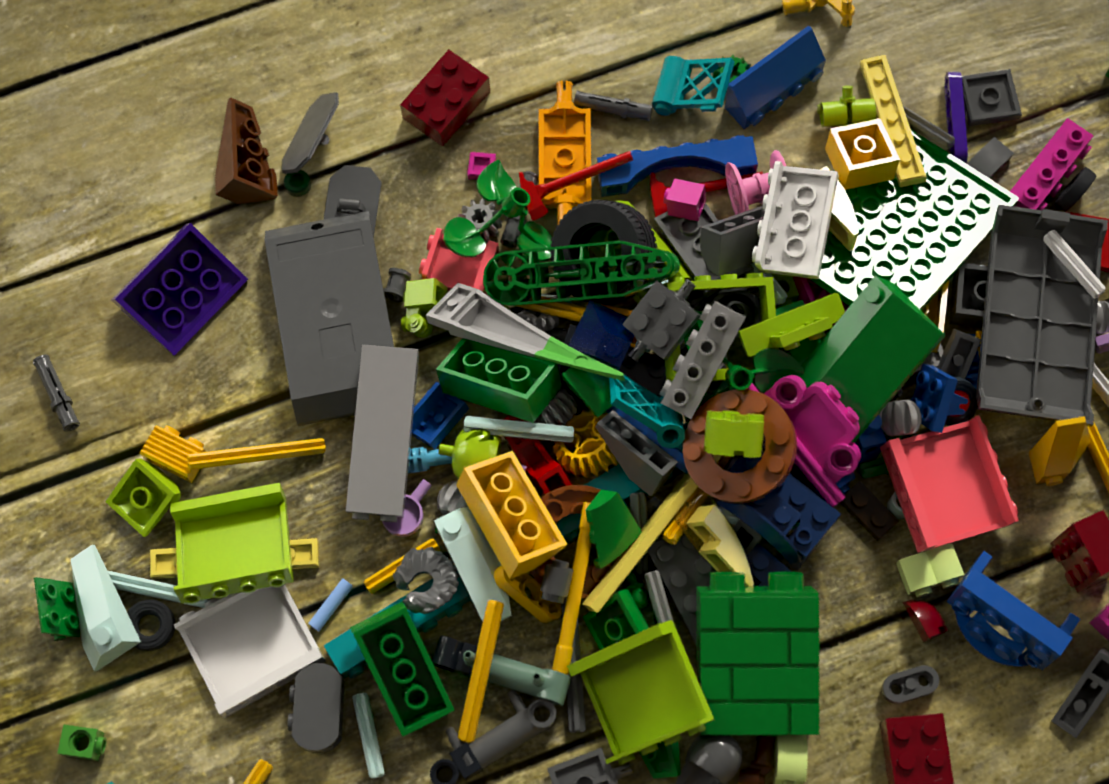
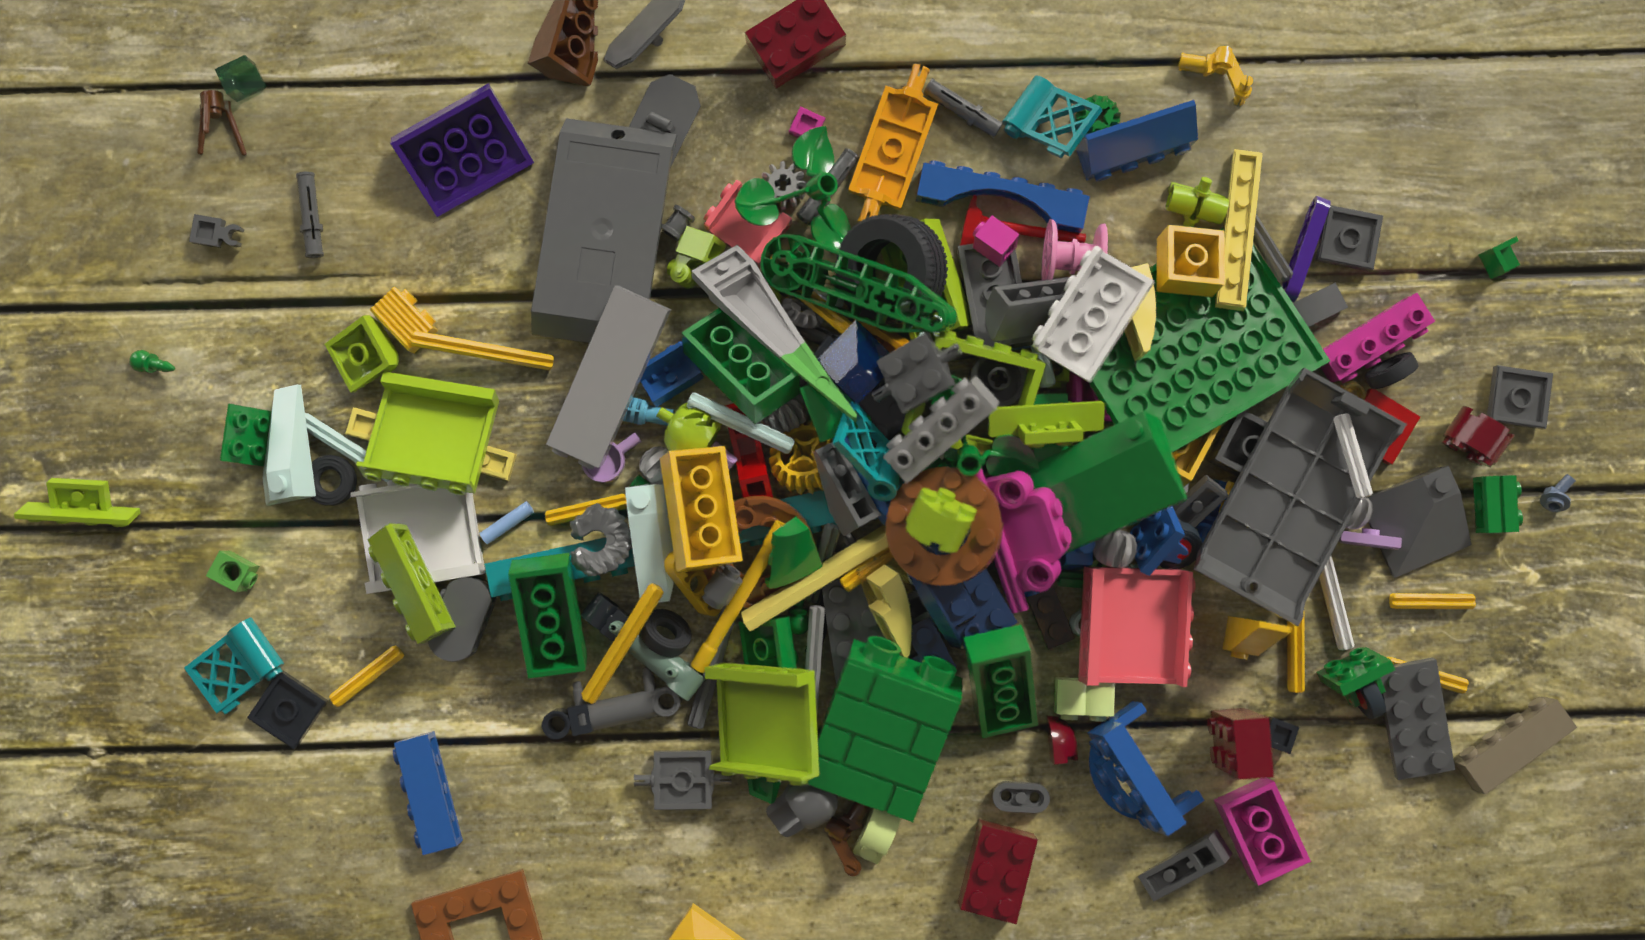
camera: 15 degrees right, 15 degrees up
dark green tile [284,169,311,197] -> none
light aqua axle [352,693,385,779] -> none
red piece [519,151,633,221] -> none
none -> lime slope [367,523,456,644]
none -> black tyre [640,609,692,657]
none -> green brick [964,624,1038,738]

